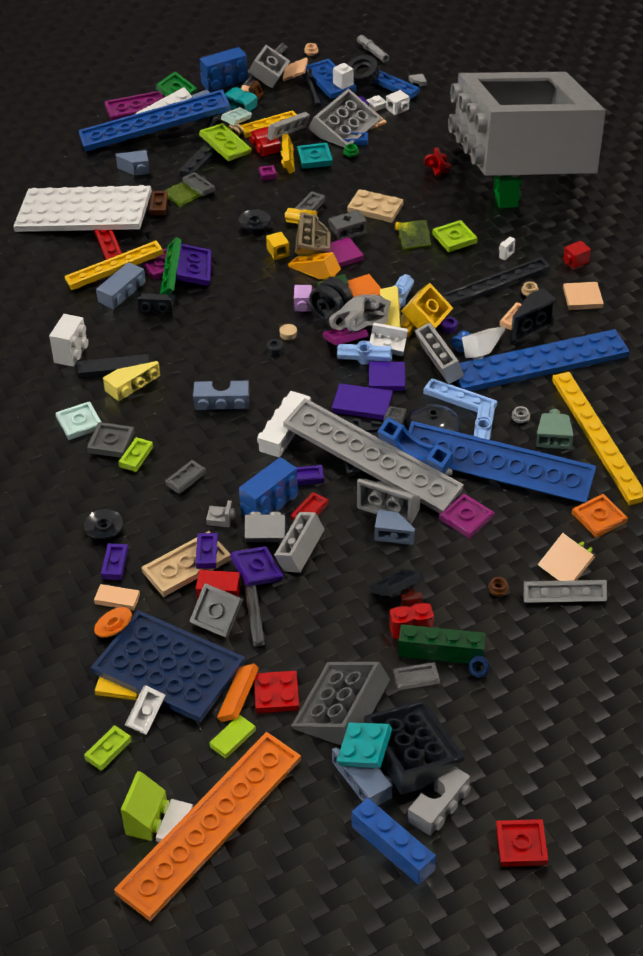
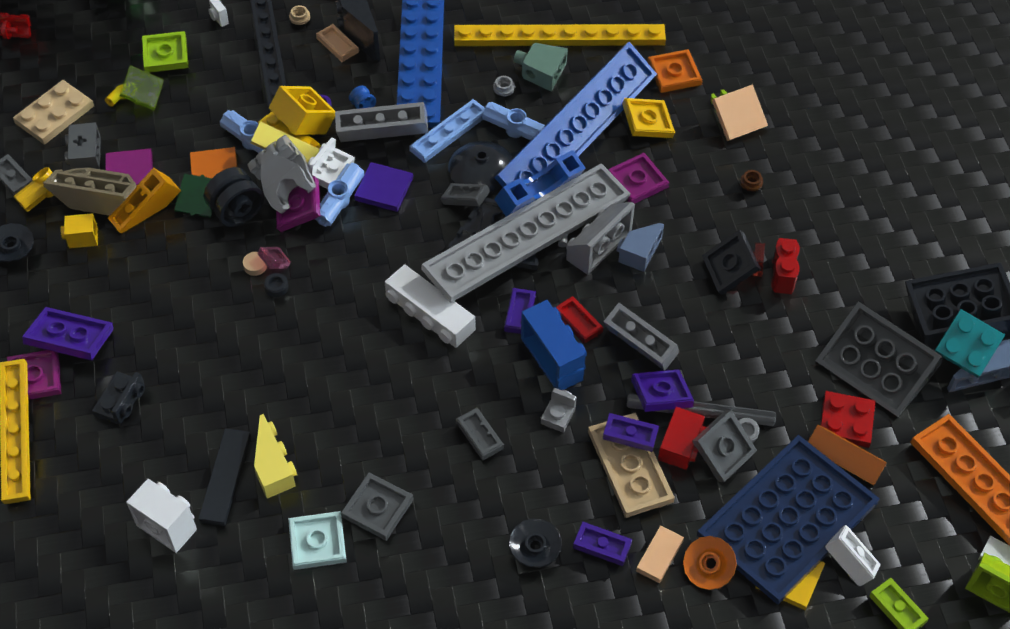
camera: 75 degrees left, 10 degrees up
sand blue brick [96,262,146,309] -> none
lime plate [119,437,153,472] -> none
green tile [160,237,181,295] -> none
sand blue arch [193,381,250,410] -> none
lime tile [209,715,256,759] -> none
light grey brick [245,512,286,542] -> none
lavender brick [294,285,312,311] -> none
dark purple tile [332,383,393,420] -> none
clear tile [393,662,440,690] -> none
dark green brick [398,624,486,665] -> none
white slope [462,326,505,360] -> none
dark blue plate [469,656,490,678] -> none
light grey plate [523,580,607,602] -> none
none -> clear pink tile [257,247,291,269]
none -> yellow tile [622,98,675,138]
none -> light grey tile [738,418,760,443]

